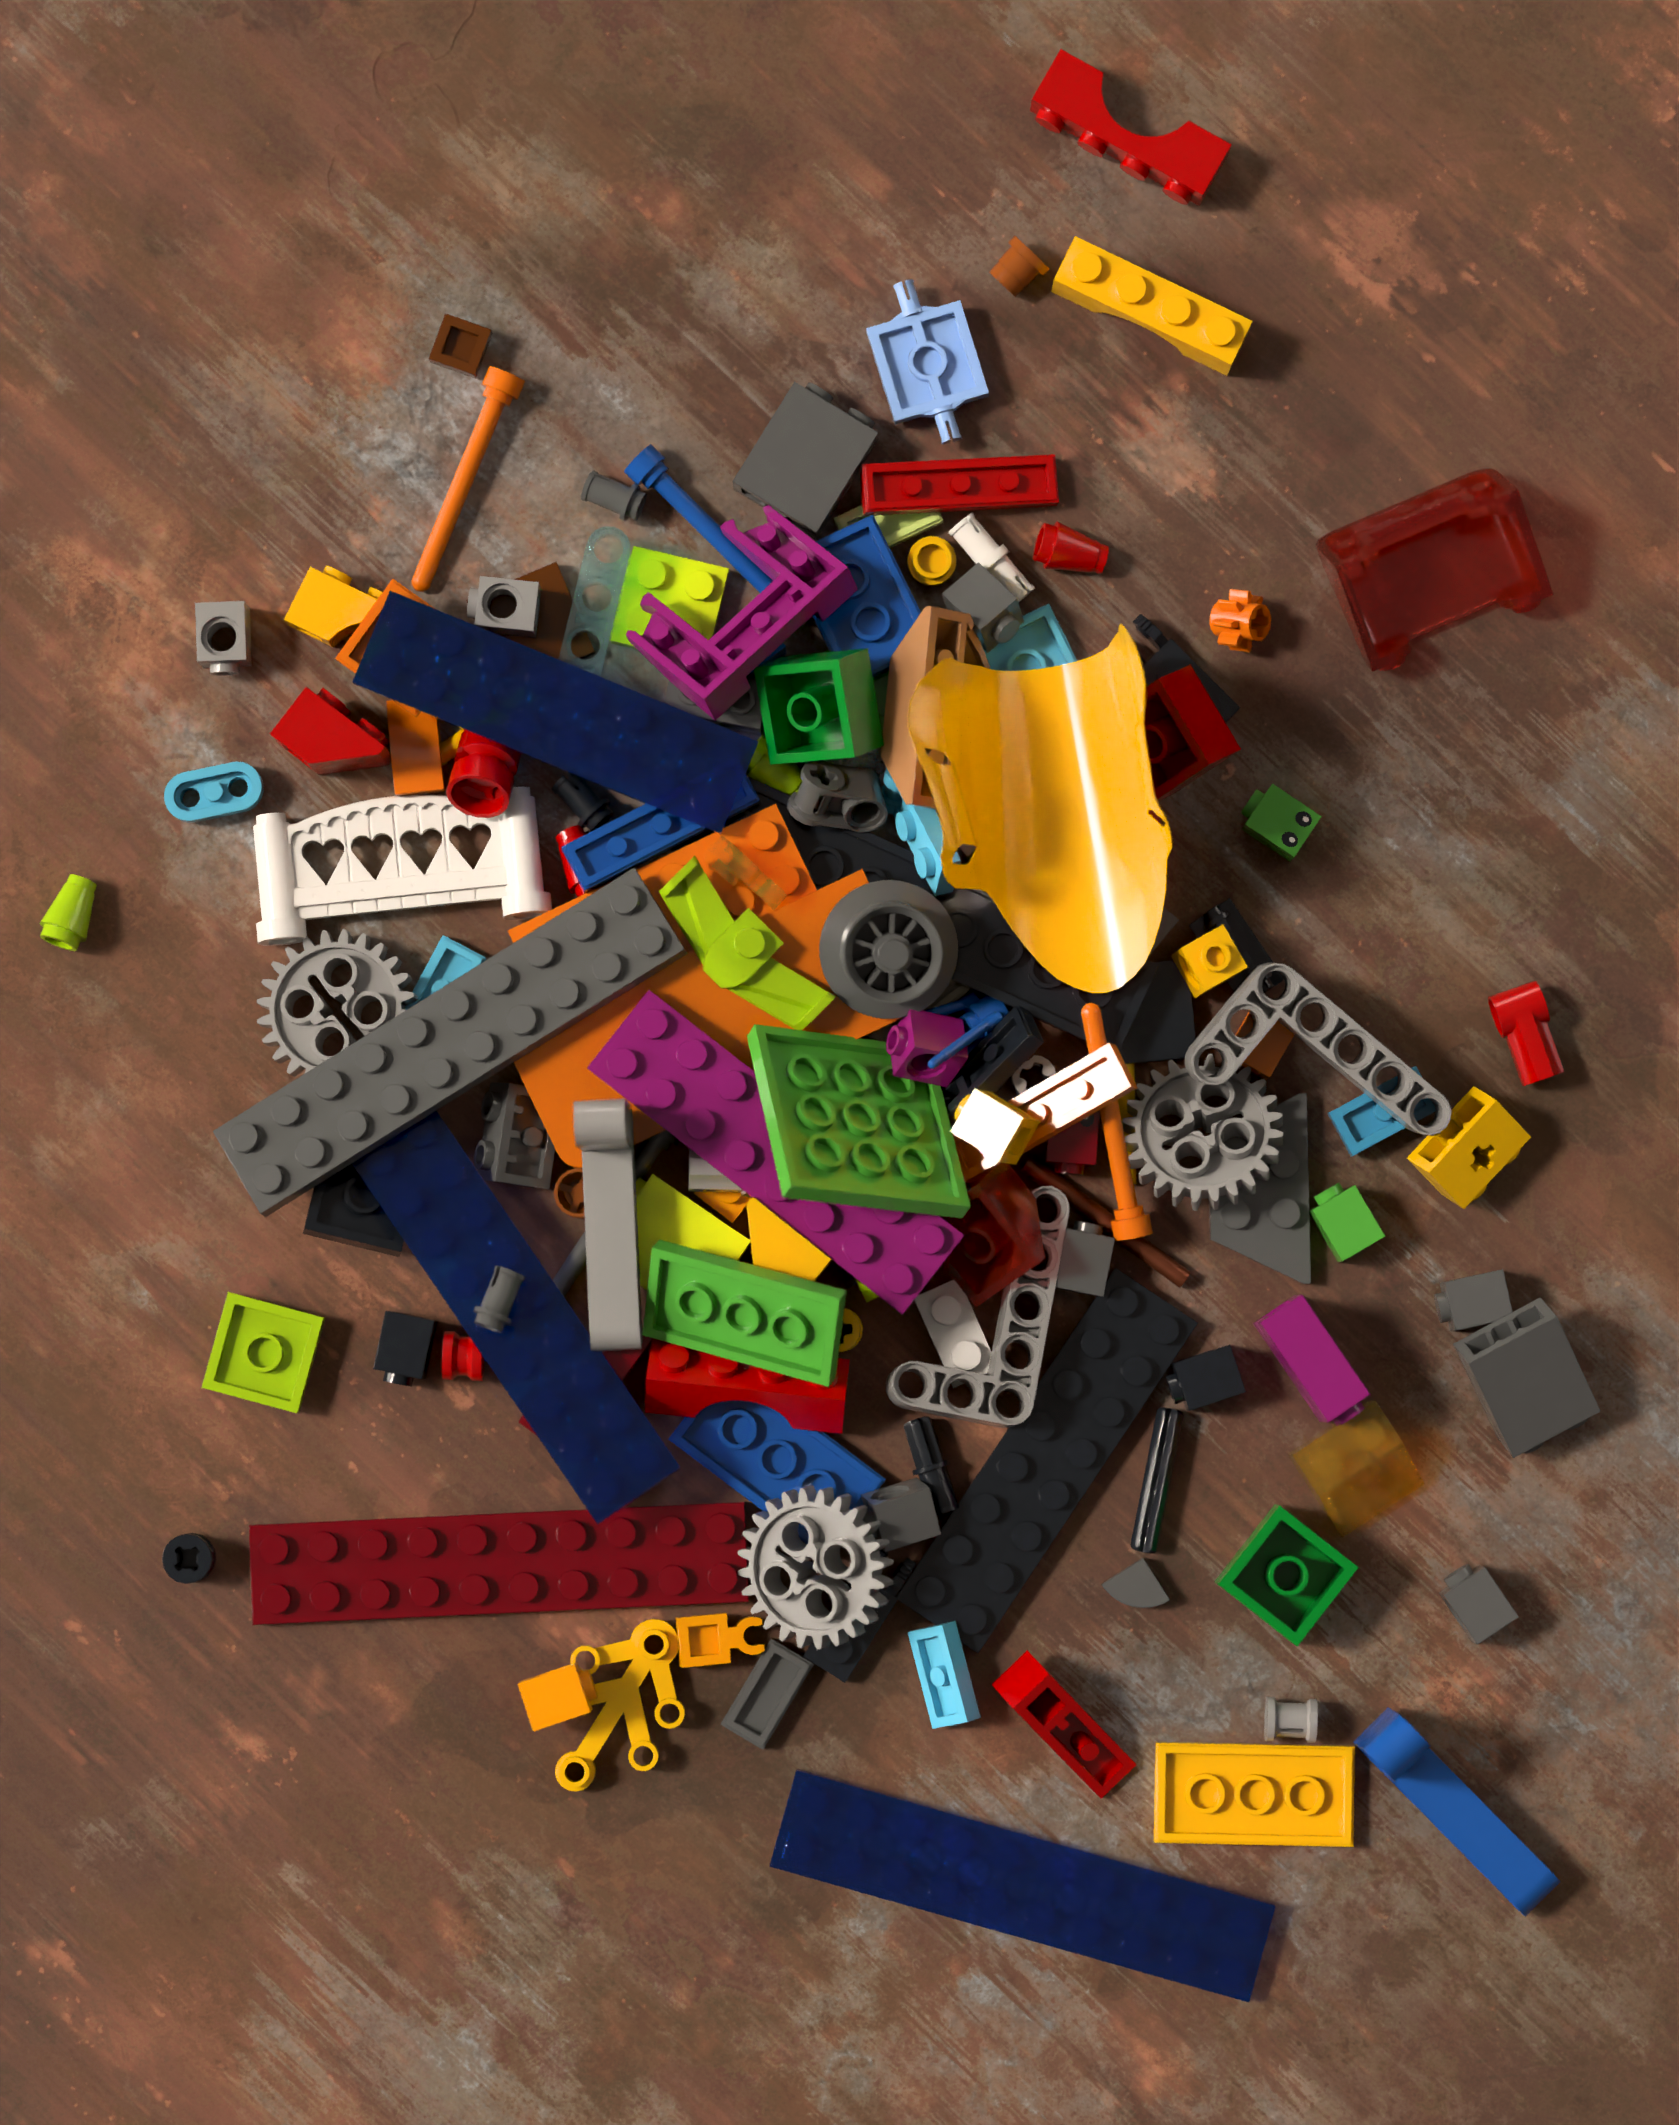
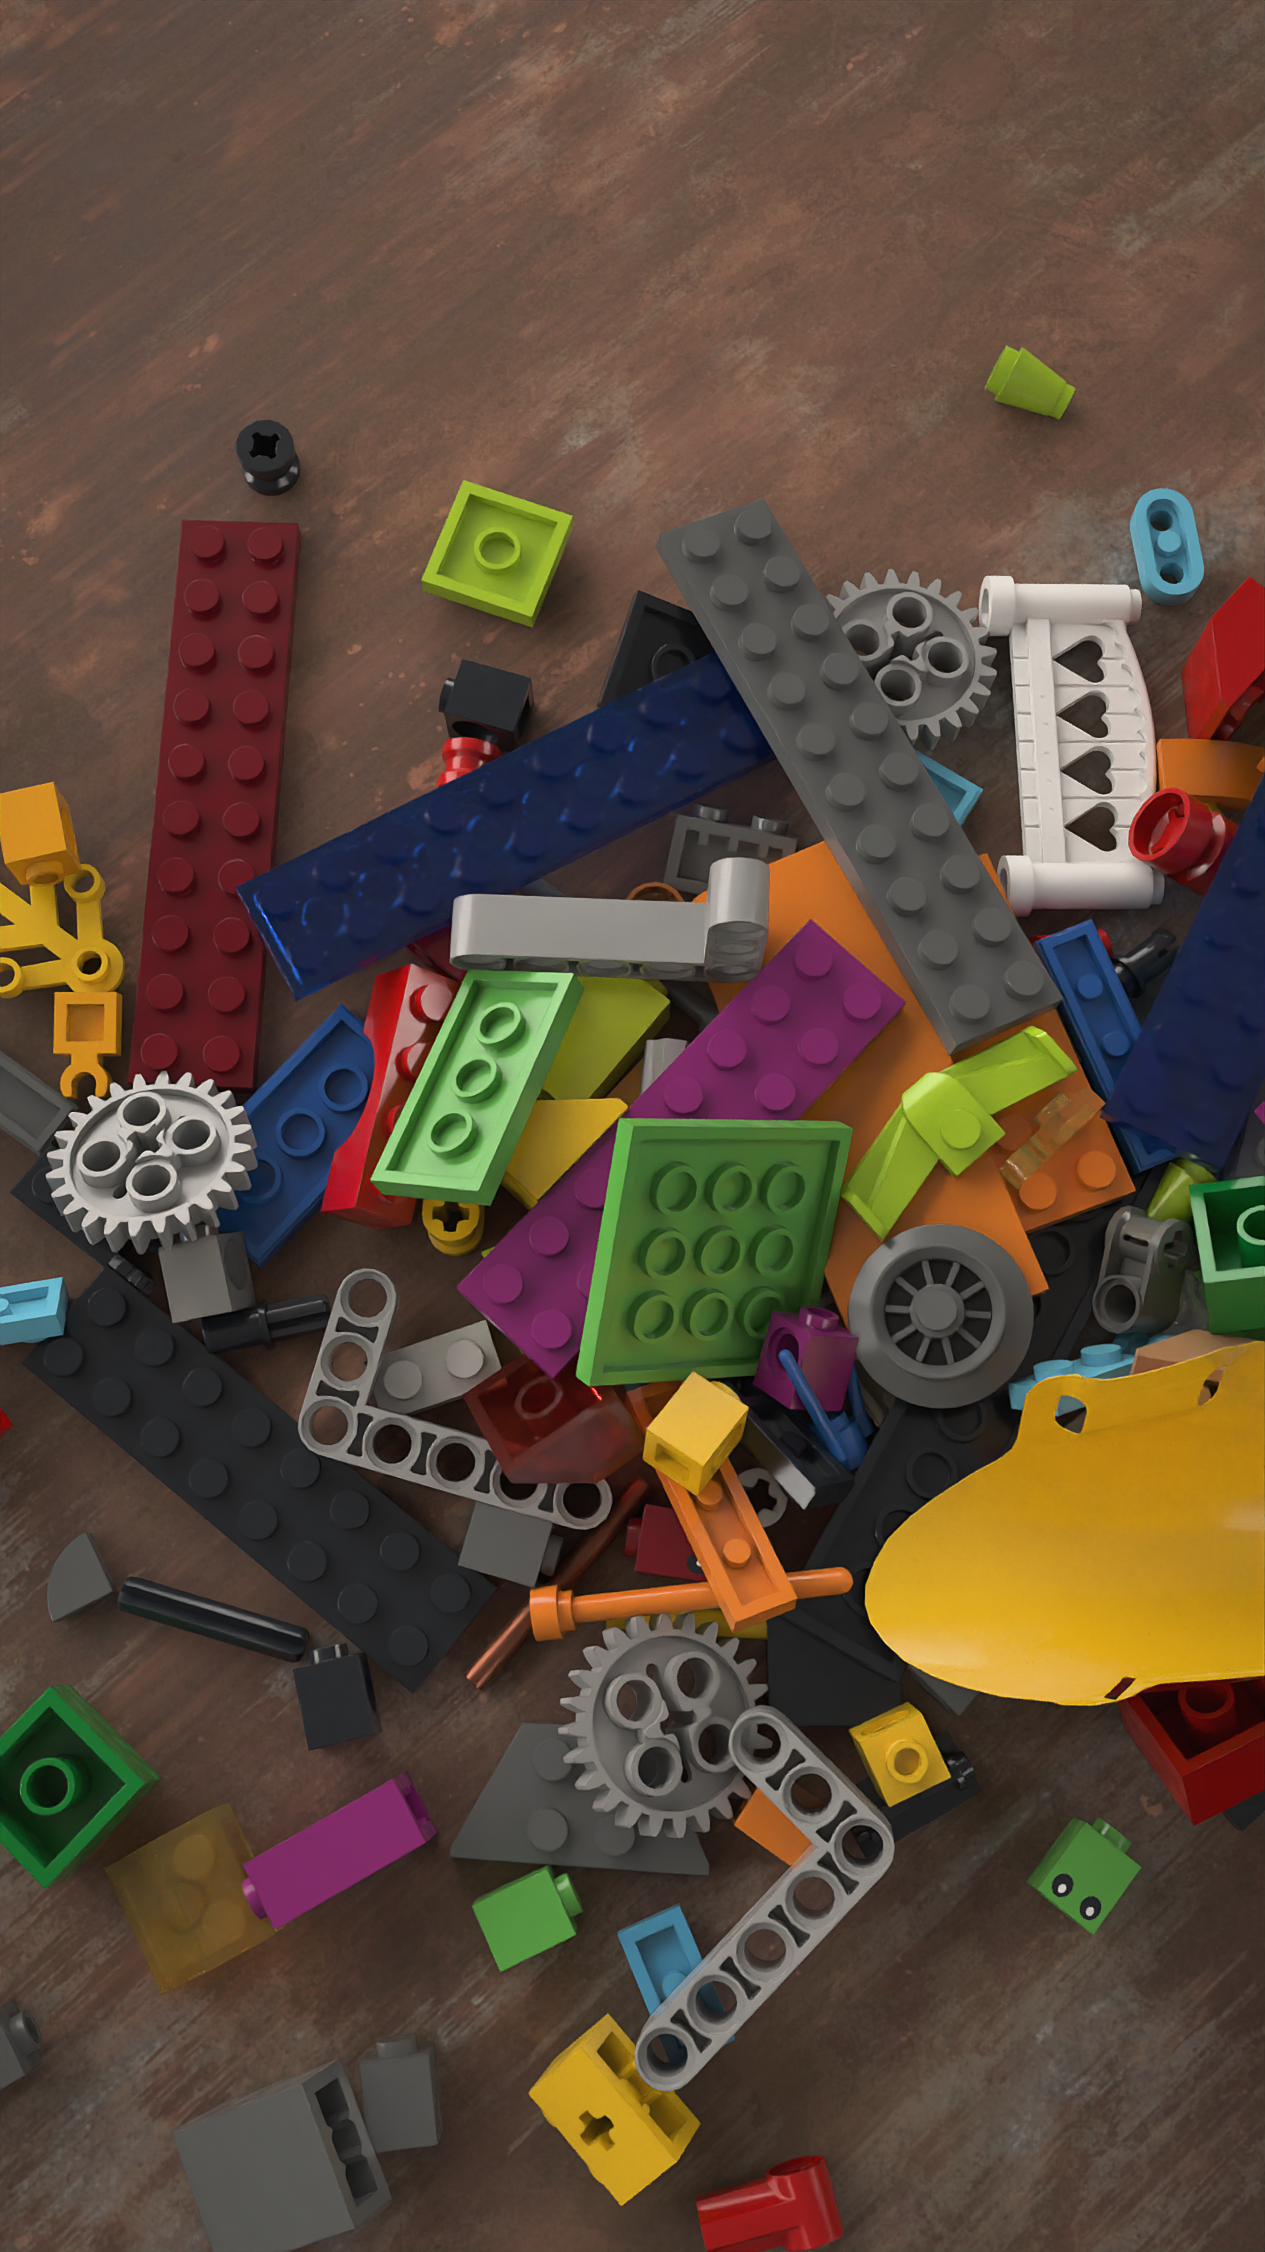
camera: 95 degrees right, 10 degrees down
dark grey pin [473,1266,525,1333] -> none

